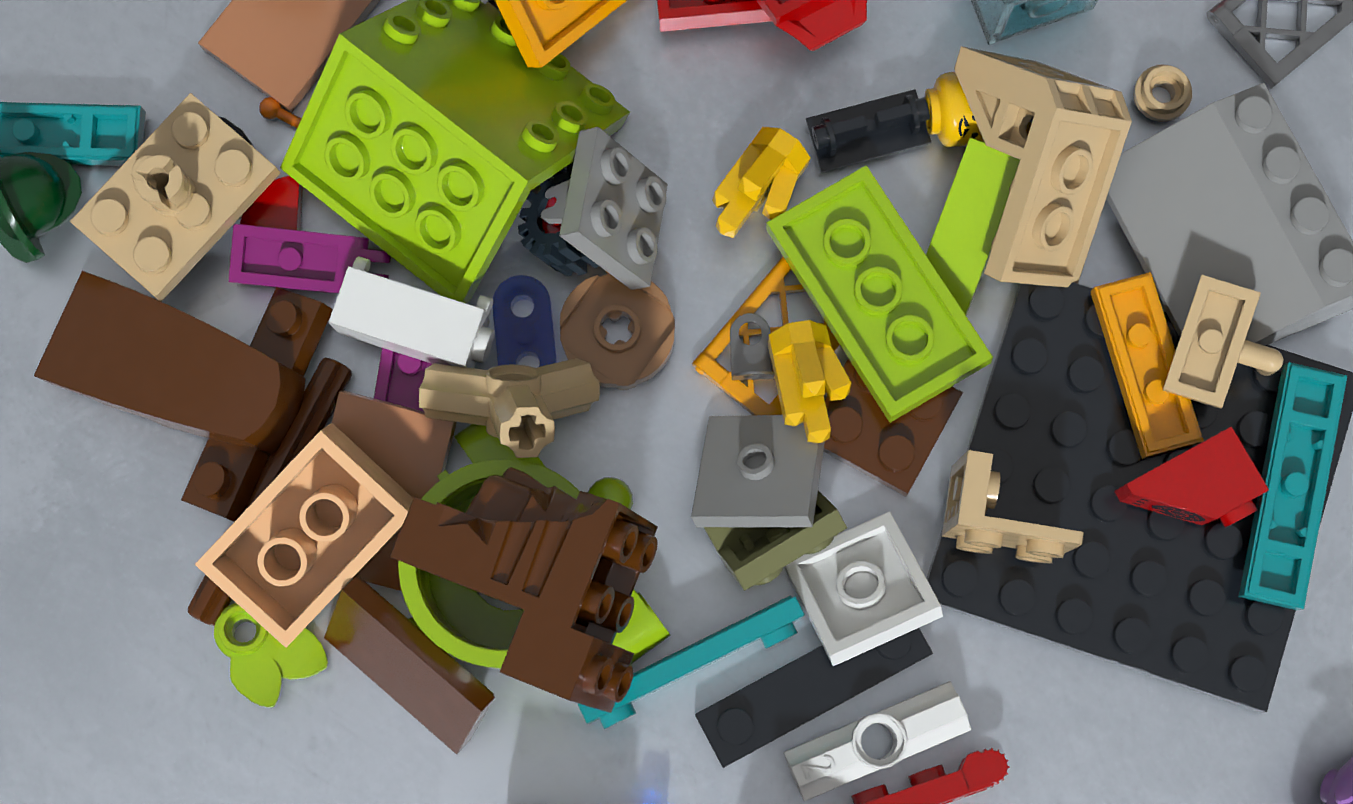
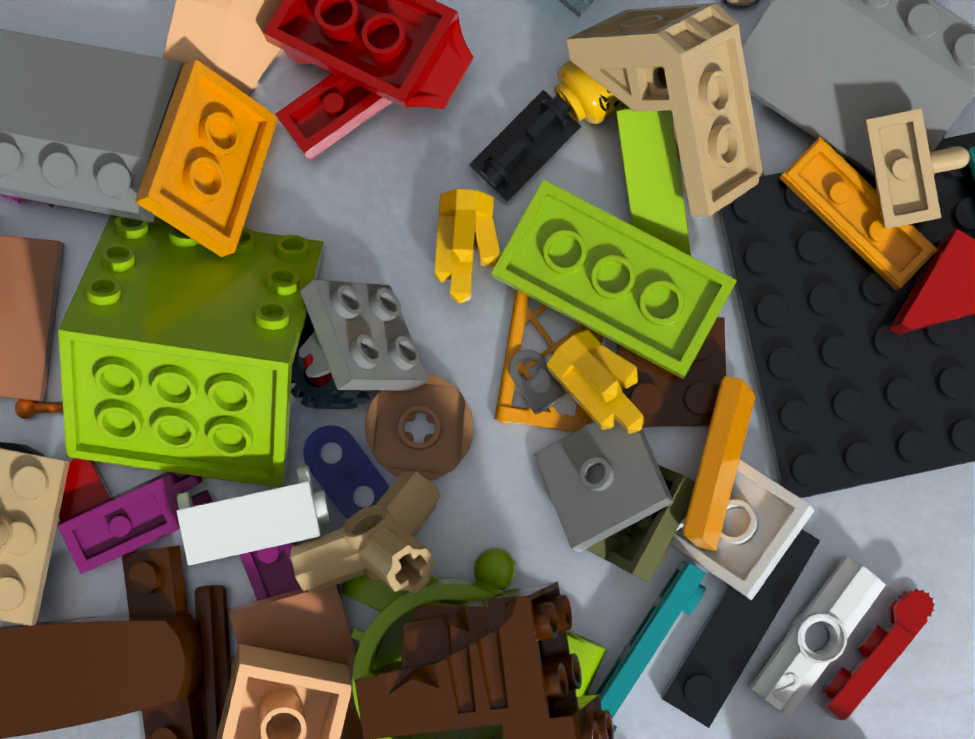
camera: 35 degrees left, 5 degrees up
tan bracket [942,450,1084,563] -> none
none -> light orange tile [682,376,756,551]

